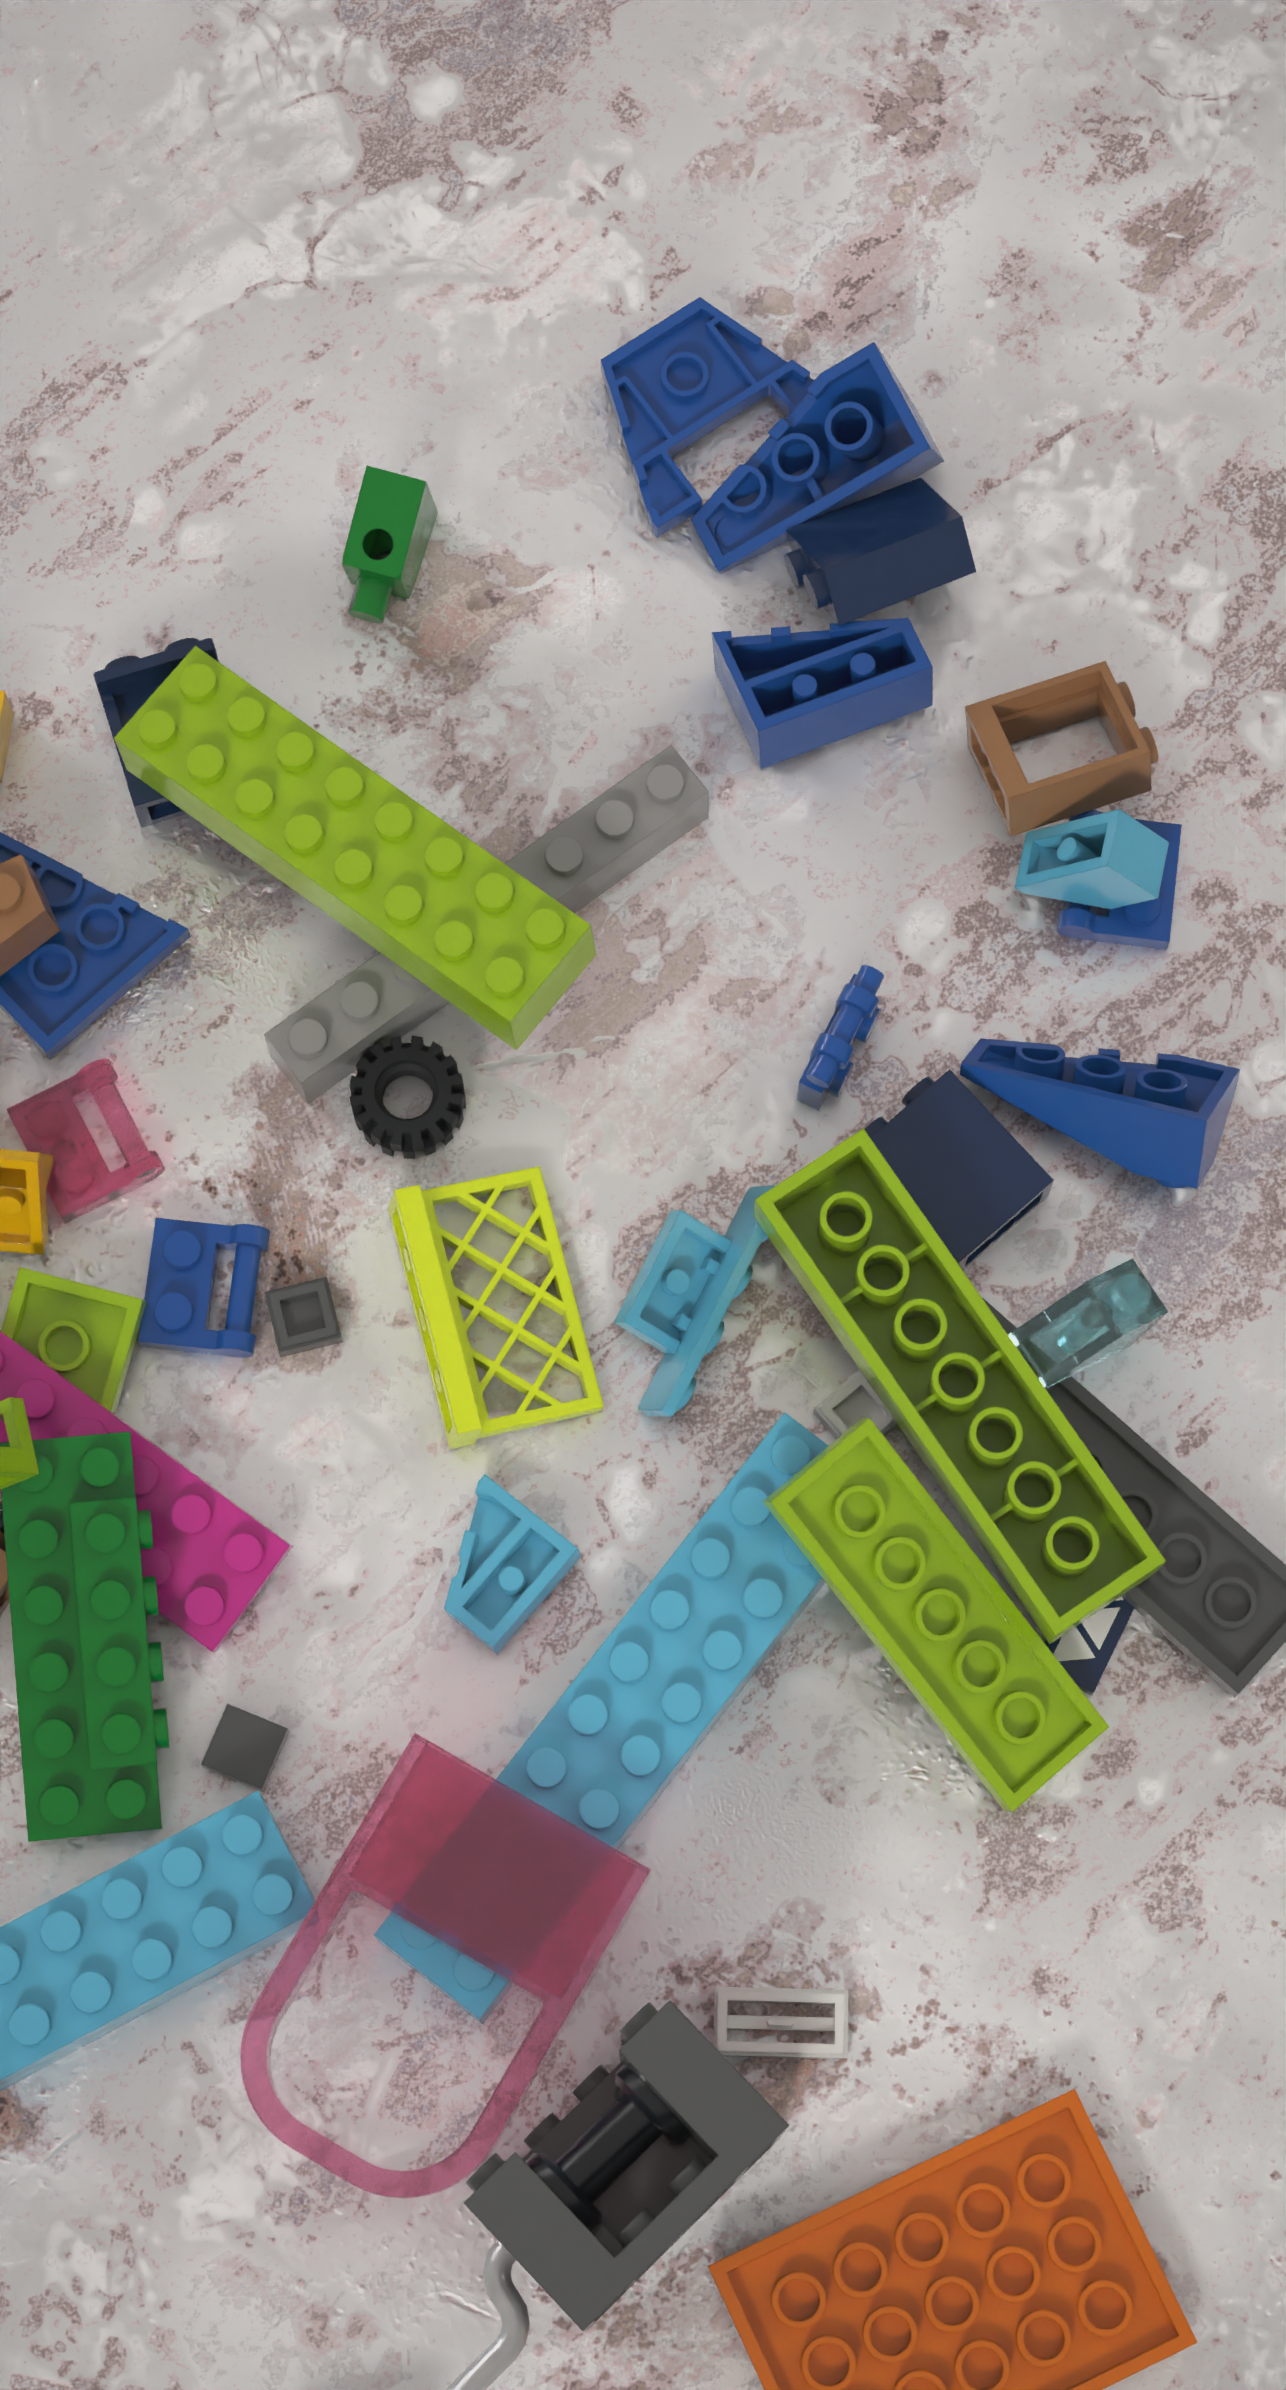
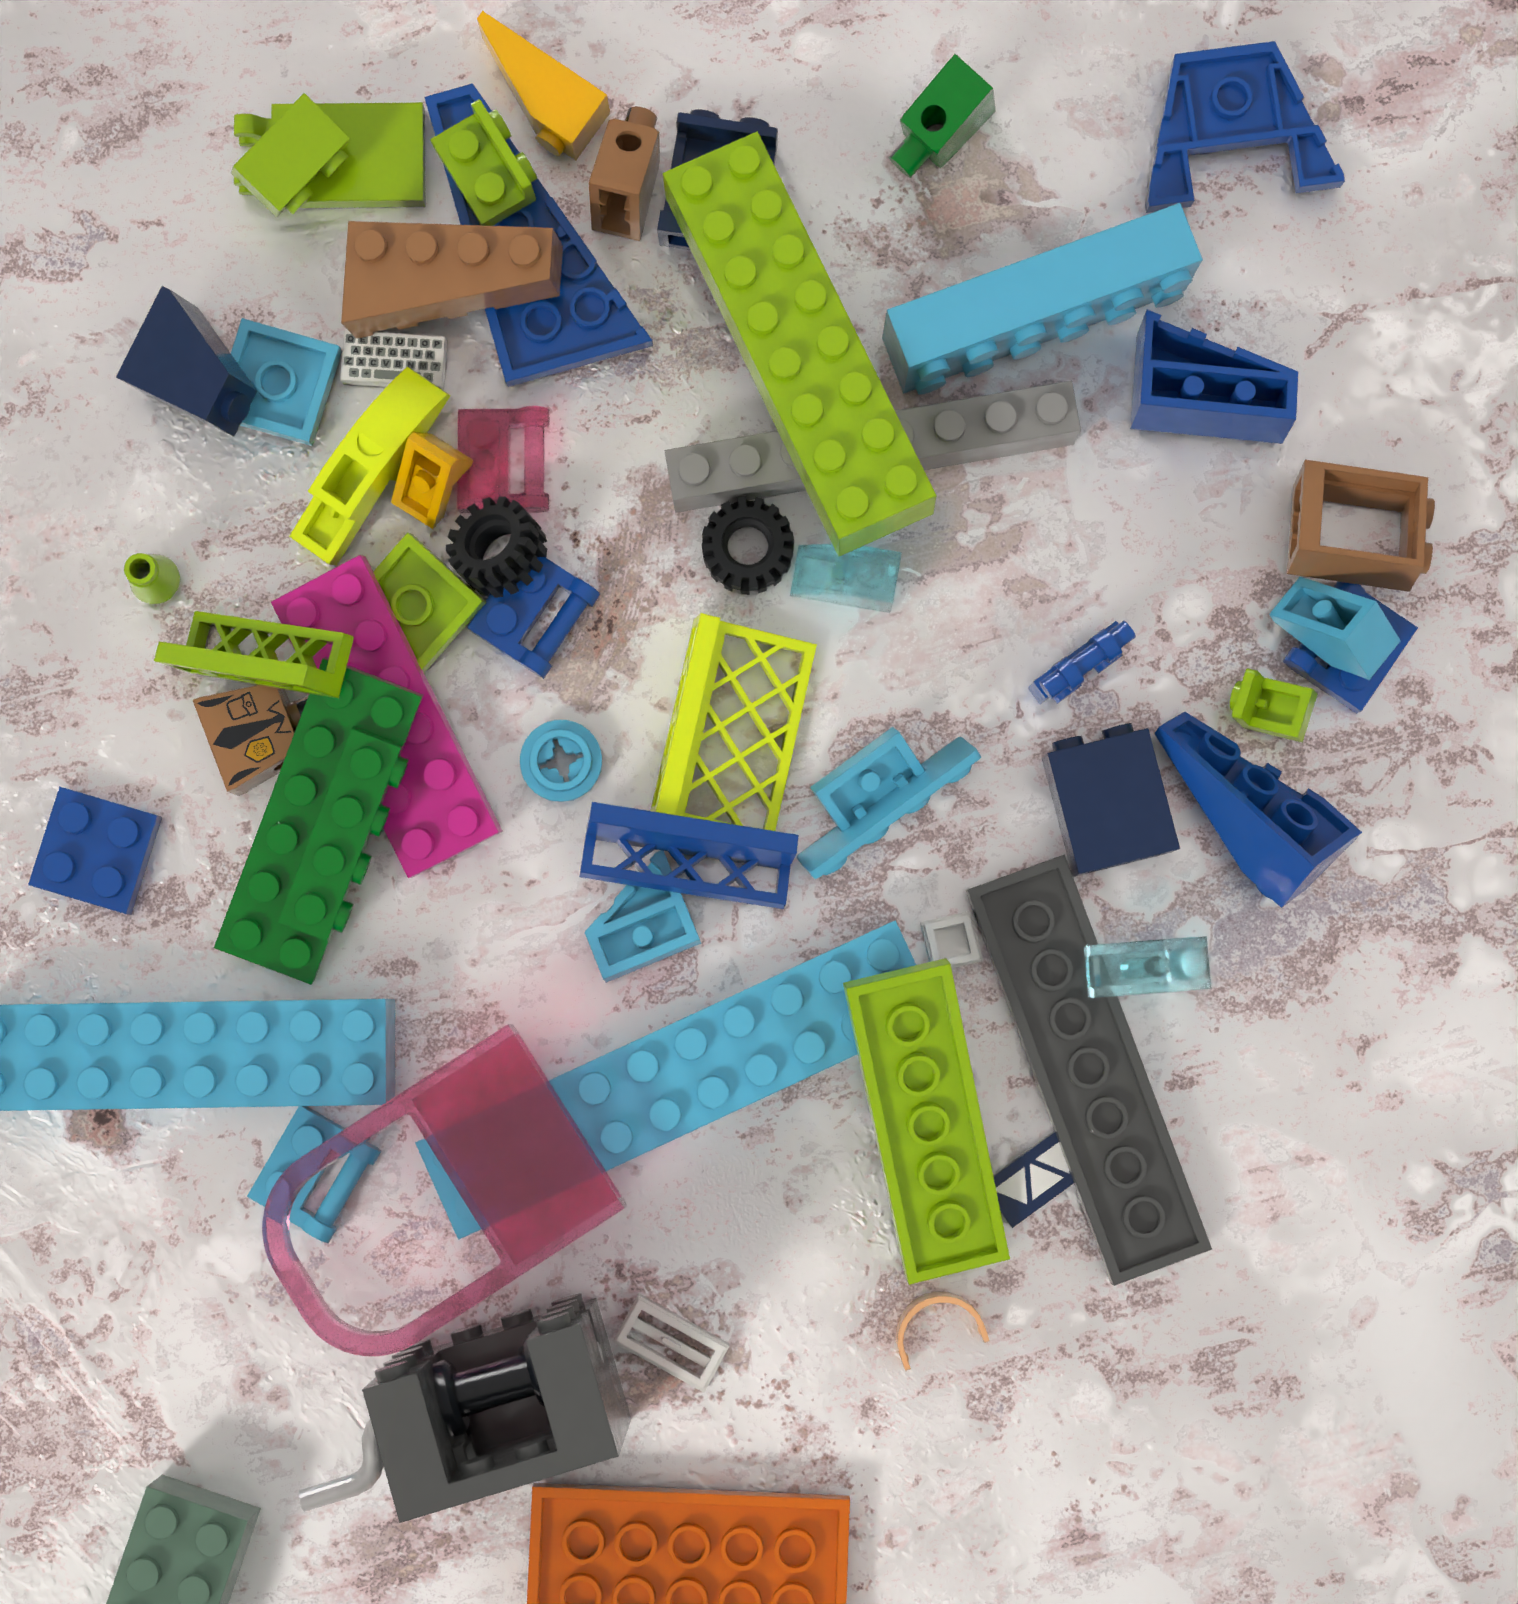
camera: 30 degrees right, 10 degrees up
dark grey tile [201,1704,290,1792] -> none
dark grey tile [265,1277,343,1357] -> none
blue wedge [691,342,944,574] -> none
lime brick [754,1129,1166,1644] -> none
dark blue brick [784,477,976,626] -> none
none -> medium azure plate [247,1106,381,1243]
none -> black tyre [446,496,548,598]
none -> medium azure gear [520,720,602,802]
none -> blue fence [579,802,799,909]
none -> medium nougat torso [589,106,660,241]
none -> clear light blue slope [790,544,902,613]
none -> medium azure brick [882,203,1203,395]
none -> light nougat helmet [896,1291,990,1371]
none -> lime bracket [1230,668,1318,743]

